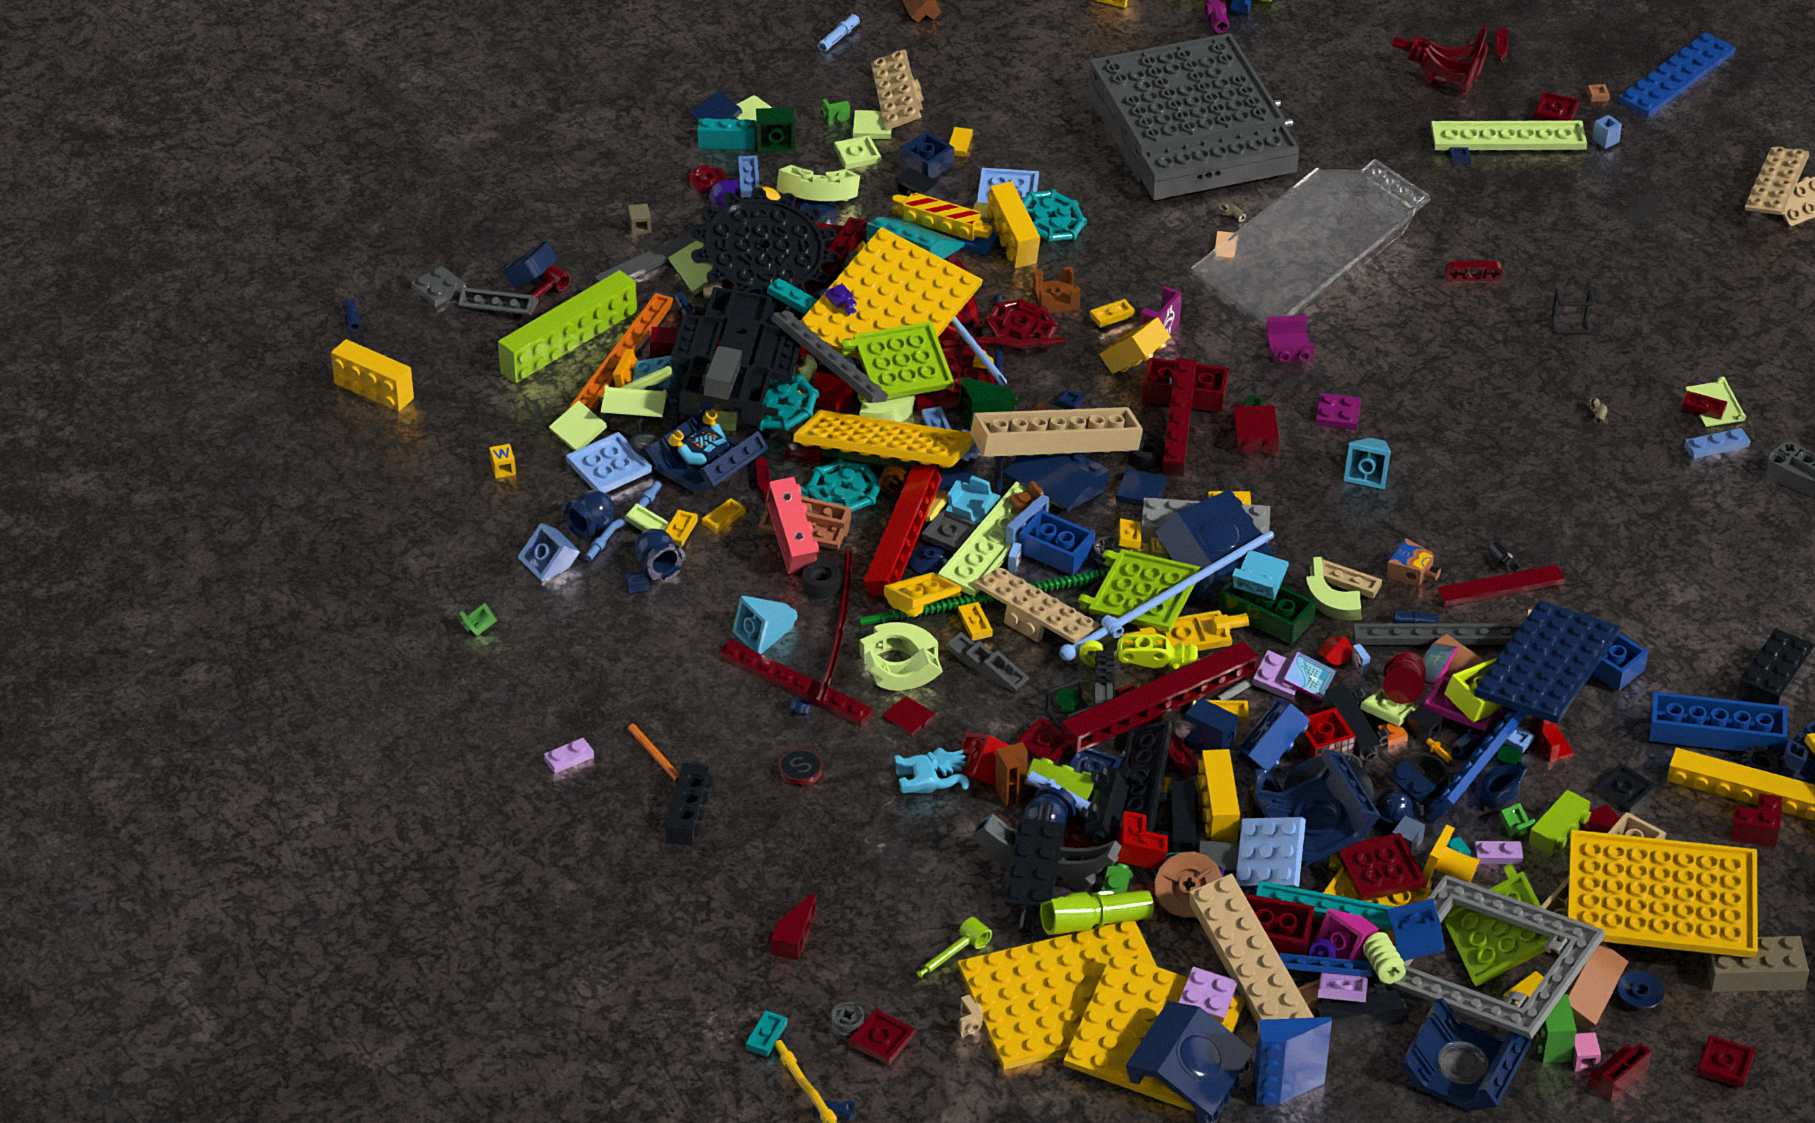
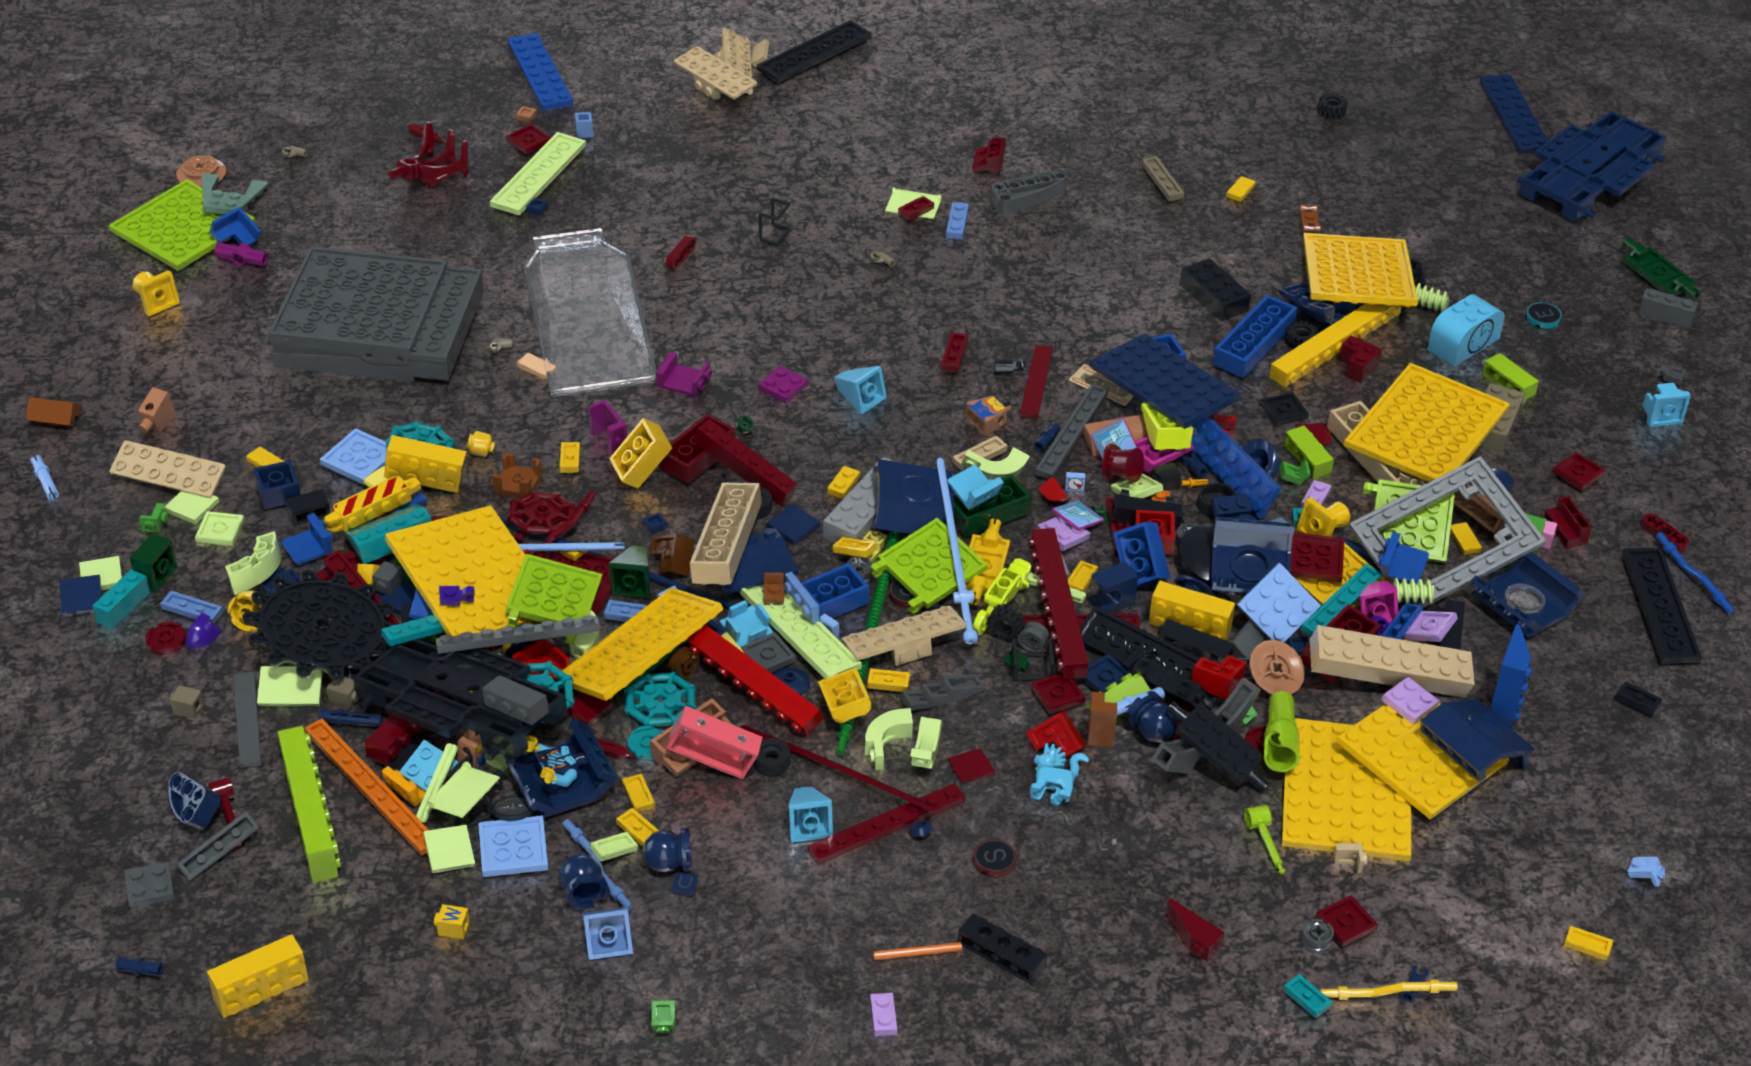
camera: 65 degrees left, 0 degrees up
dark red brick [1233,405,1279,454] -> none
none -> nougat torso [138,387,177,434]
none -> blue bracket [282,513,333,565]
none -> yellow head [466,431,495,457]
none -> dark red plate [940,332,968,373]

